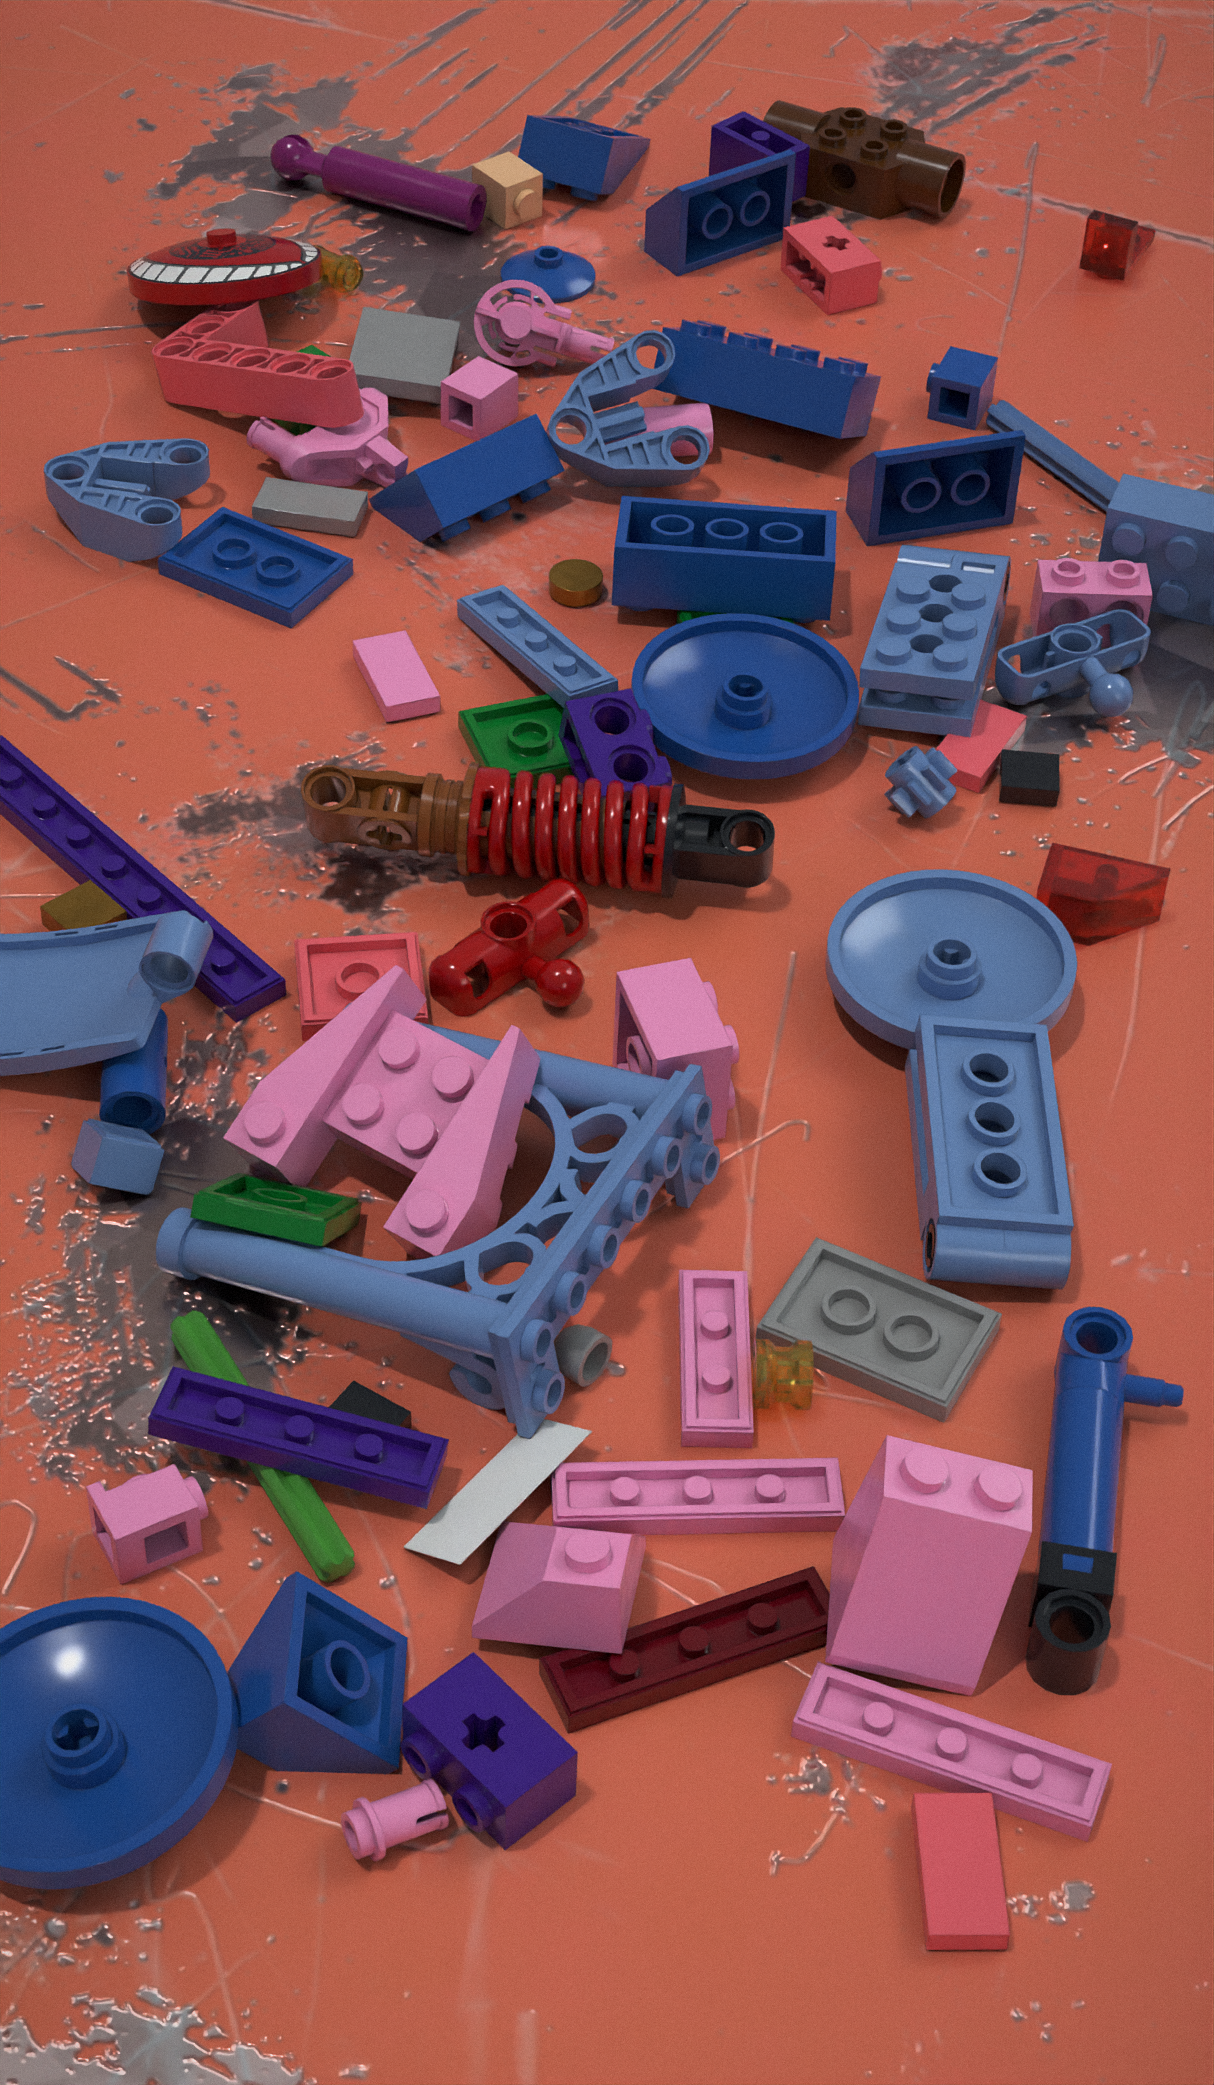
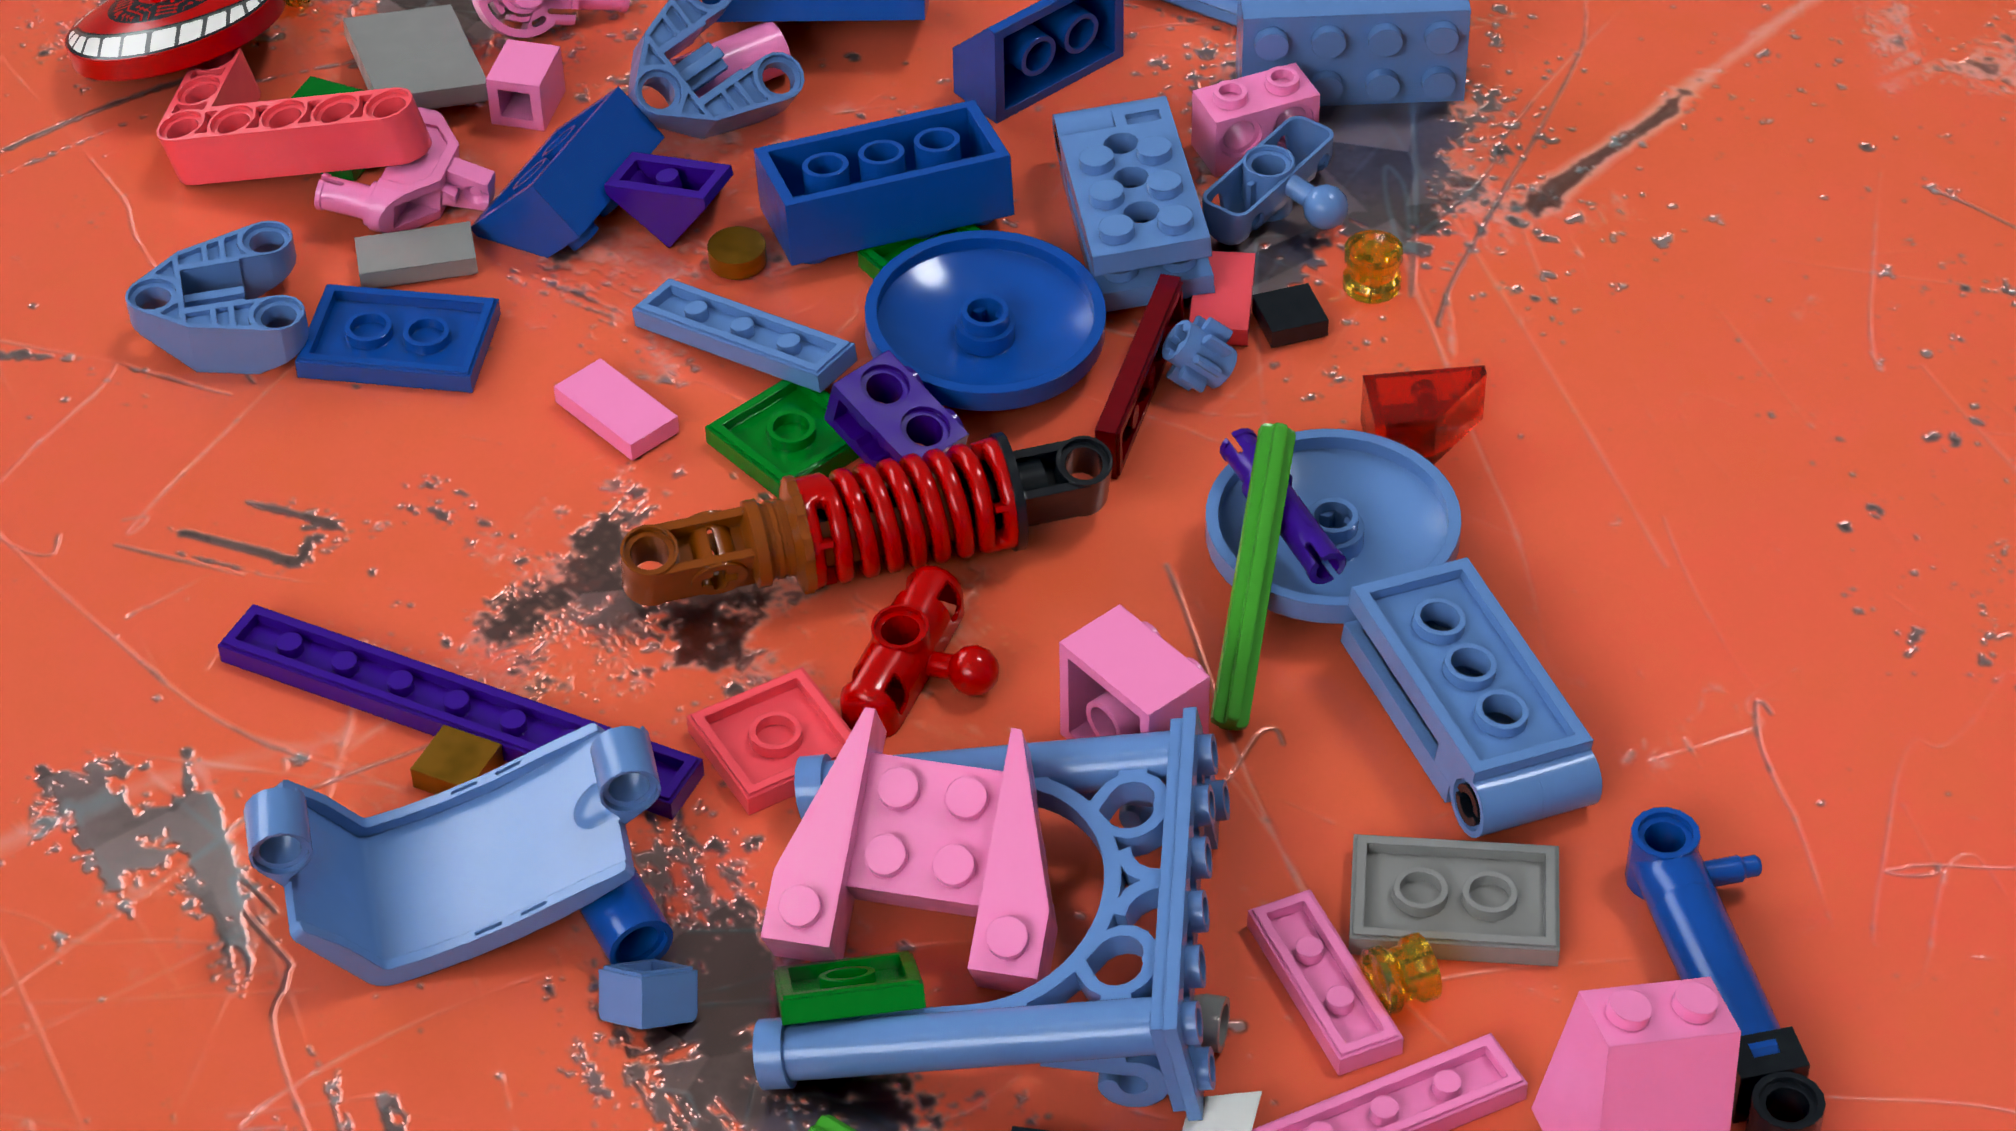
camera: 20 degrees left, 0 degrees up
none -> dark purple slope [604,152,733,248]
none -> dark red tile [1095,274,1183,479]
none -> bright green axle [1210,423,1296,730]
none -> dark purple pin [1220,428,1346,584]
none -> clear yellow wheel [1343,230,1403,304]

